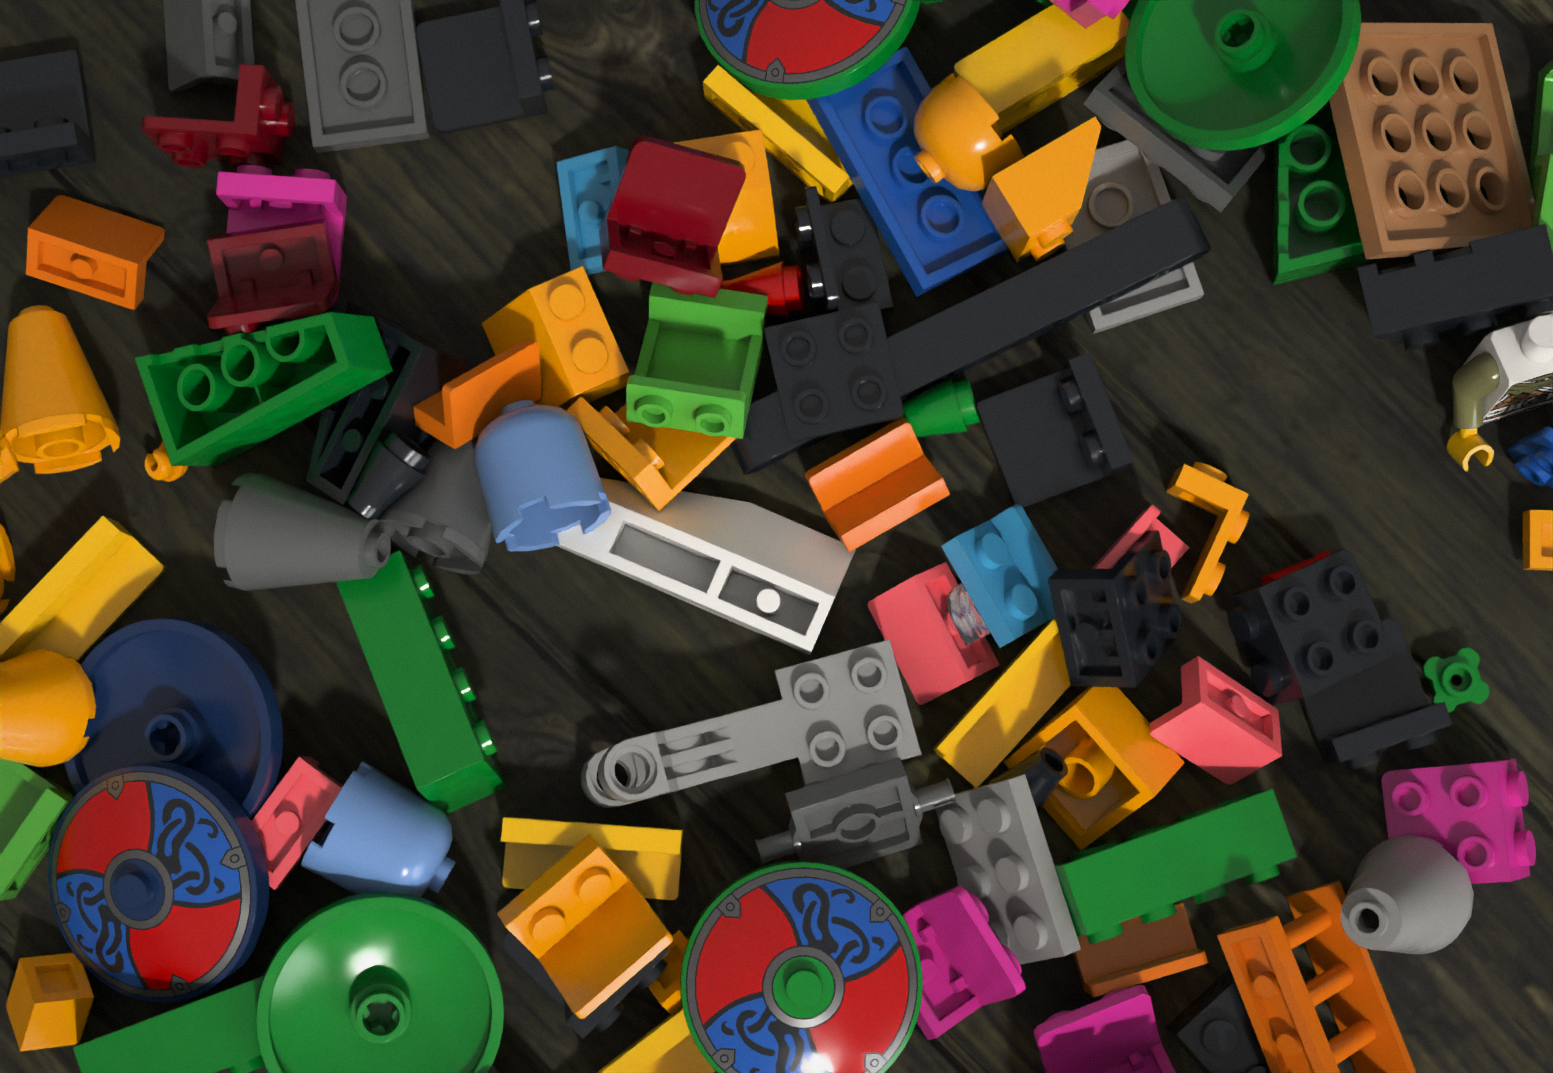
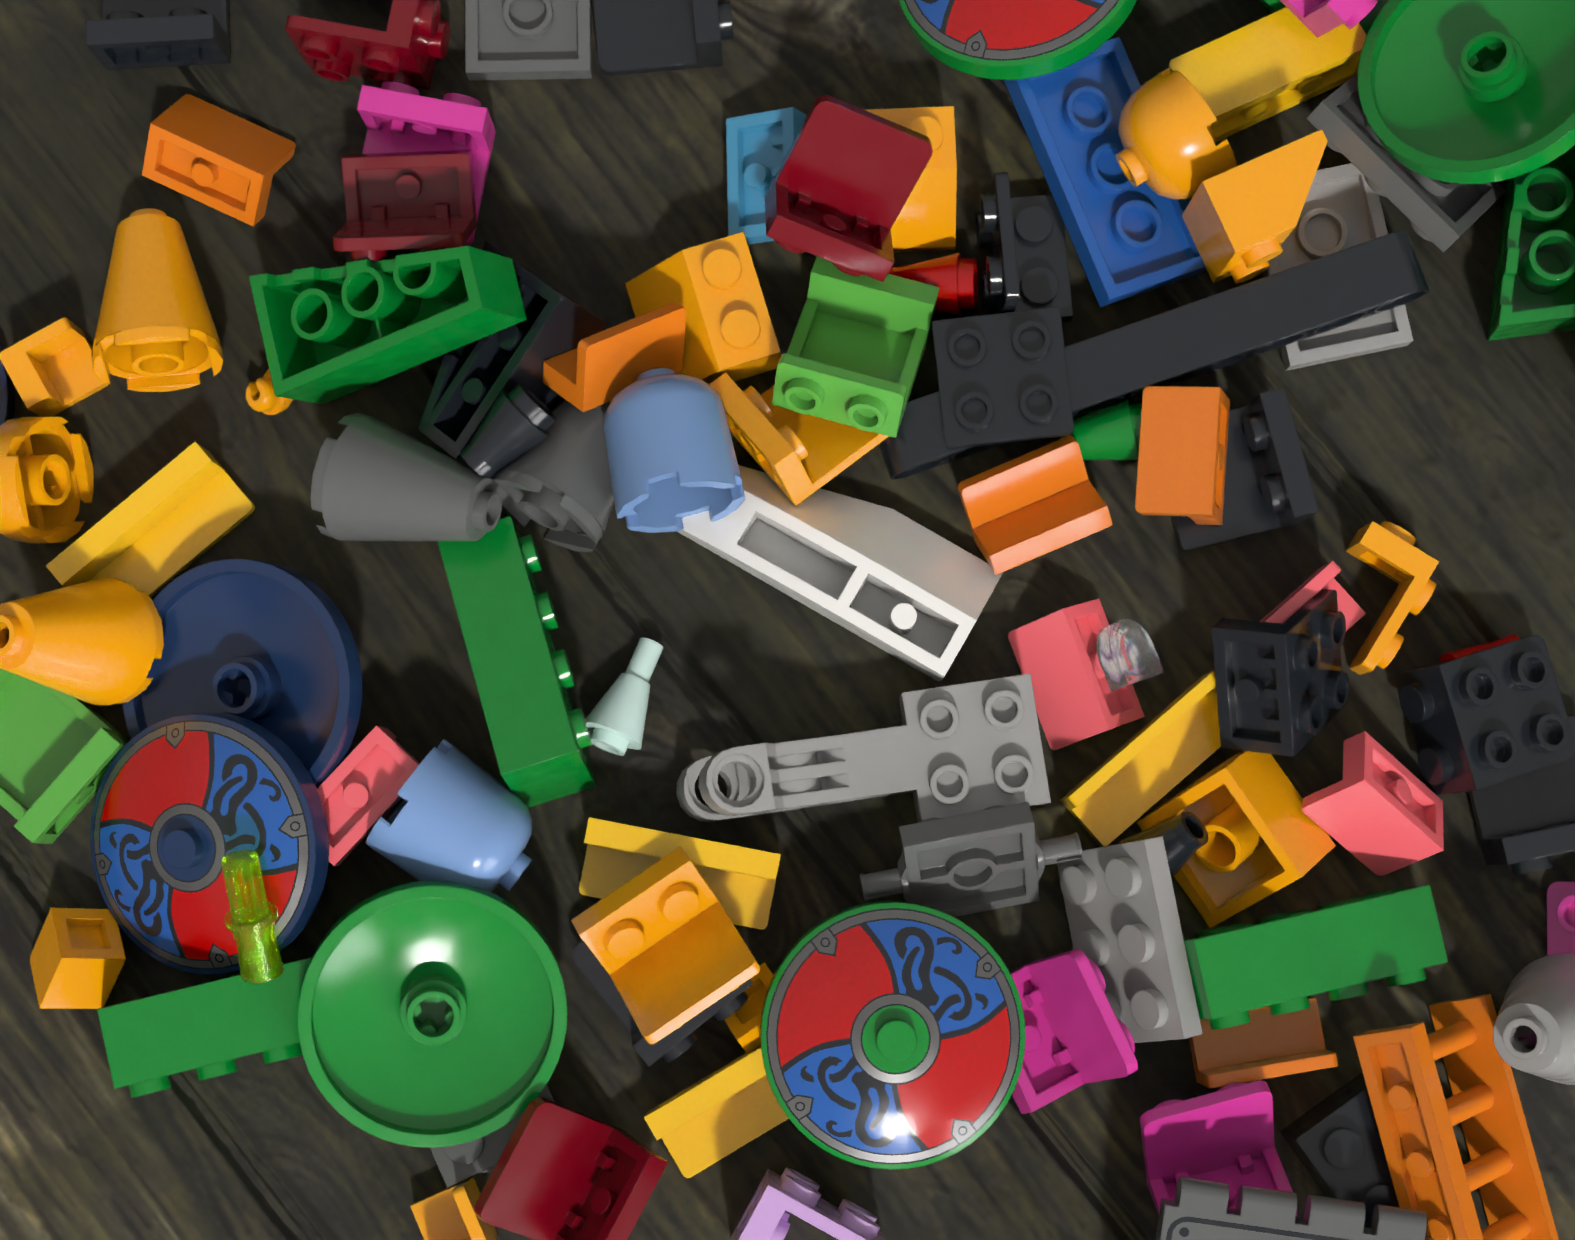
camera: 10 degrees right, 0 degrees up
yellow panel [703,65,853,204] -> none
dark azure bracket [941,504,1058,648] -> none
none -> clear neon green axle [221,849,284,984]
none -> light aqua cone [585,637,663,756]
none -> orange panel [1135,386,1230,525]

